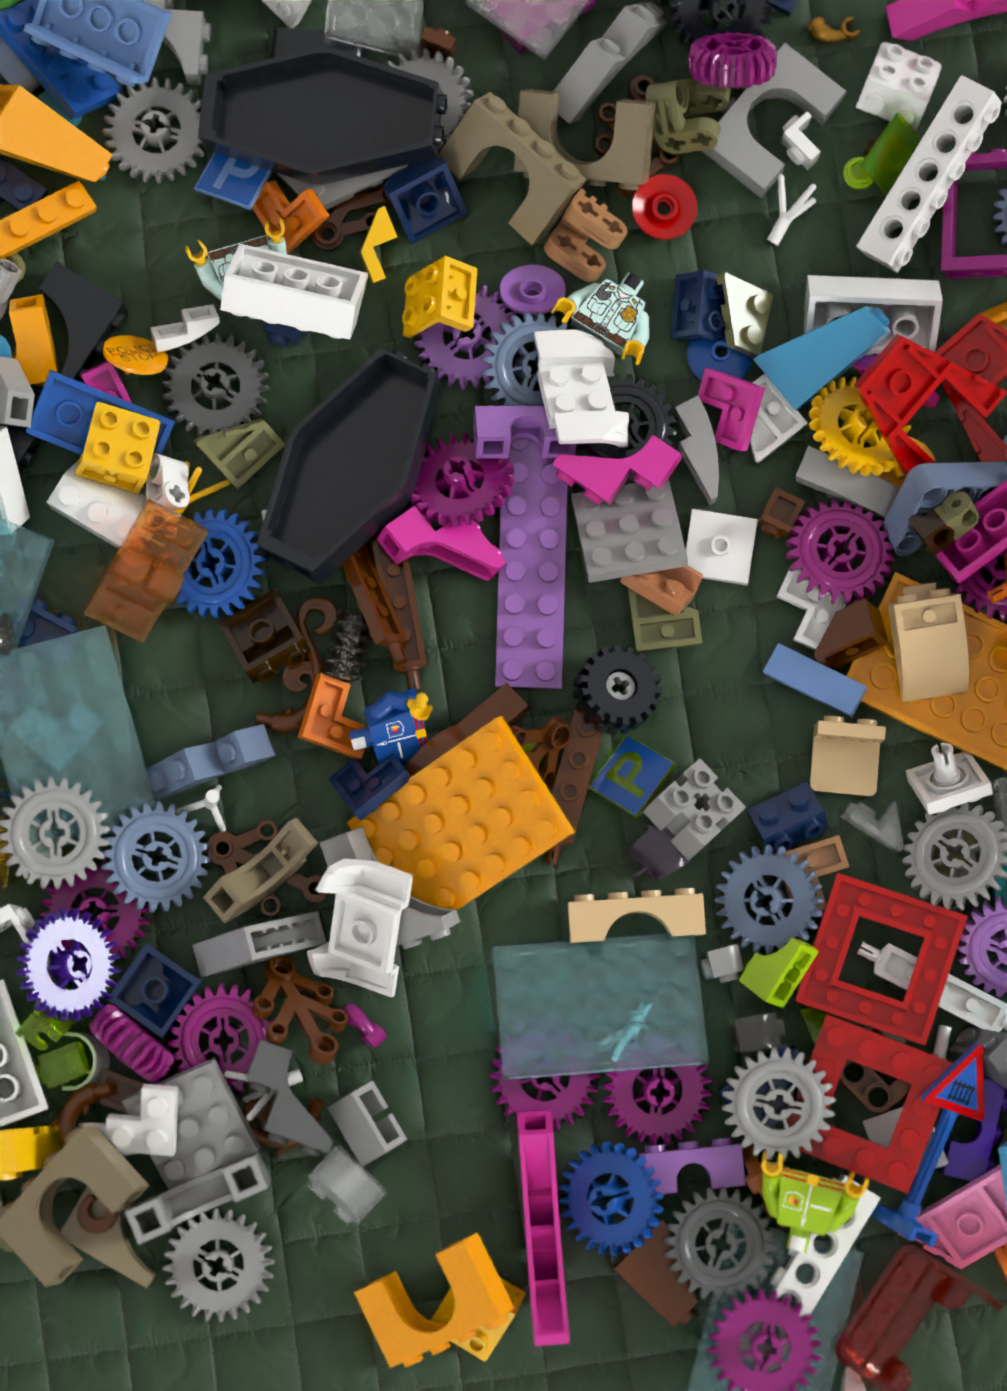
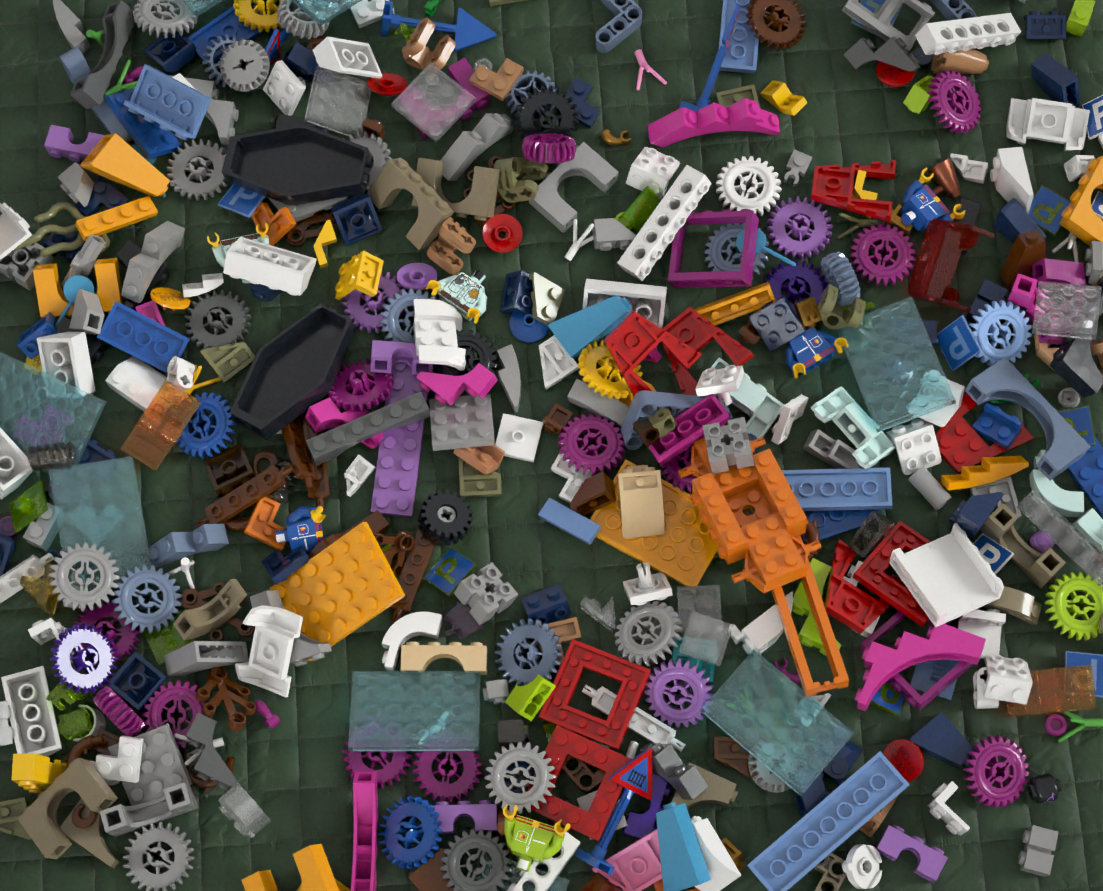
camera: 10 degrees right, 10 degrees down
yellow bracket [74,402,160,494] -> none
light grey piece [328,1081,407,1167] -> none
dark pink plate [698,368,765,451] -> none
white bracket [781,112,820,170] -> none
tan bracket [809,716,886,797] -> none
none -> light grey arch [121,221,185,303]
none -> clear neon green piece [143,610,195,665]
none -> reddish brown plate [196,464,294,528]
none -> dark grey arch [306,391,430,466]
none -> white slope [344,454,376,497]
none -> white arch [382,612,443,672]
none -> light grey slope [592,218,636,251]

